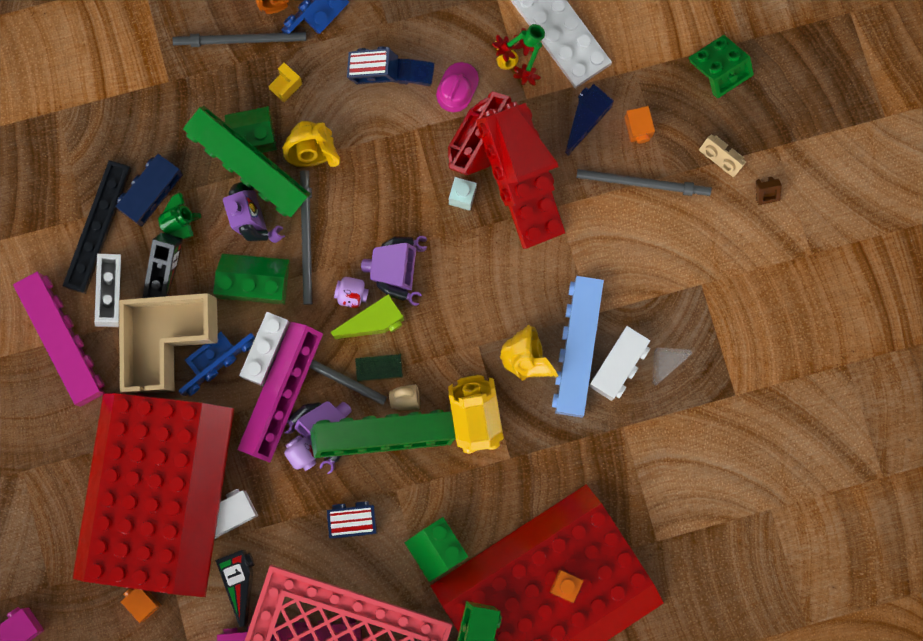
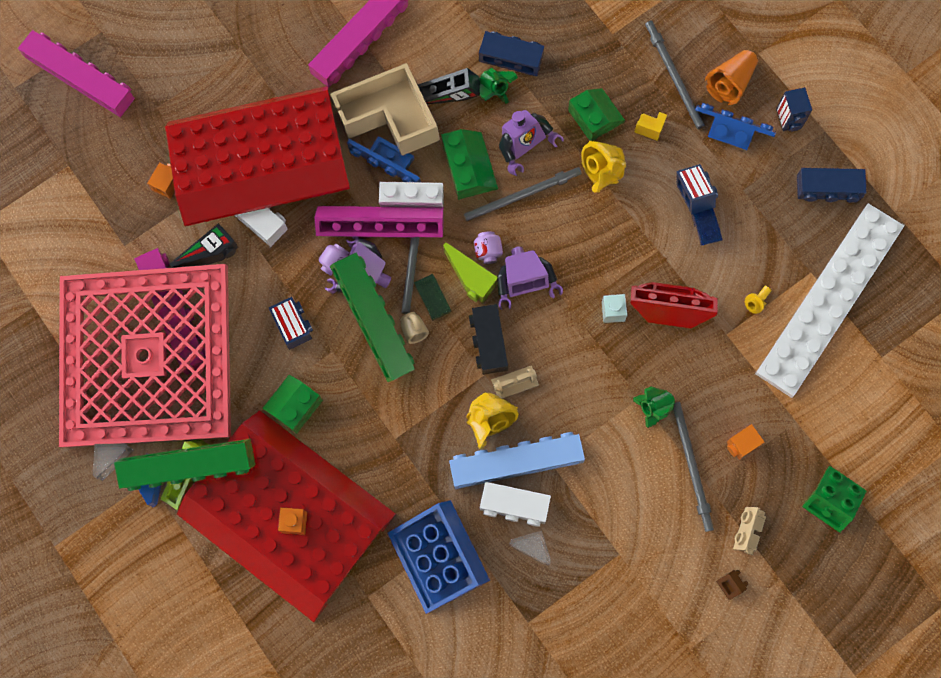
camera: 75 degrees right, 5 degrees down
black tile [63,160,132,294] -> none
white brick [94,254,121,327] -> none
green brick [183,106,311,218] -> none
dark pink piece [436,62,479,113] -> none
yellow brick [448,375,504,454] -> none
red wedge [476,101,565,249] -> none
plant [492,24,545,86] -> none
clear blue slope [565,84,614,156] -> none
none -> blue slope [388,500,490,614]
none -> black brick [469,304,508,375]
none -> tan hinge [491,365,539,399]
none -> green brick [633,386,675,428]

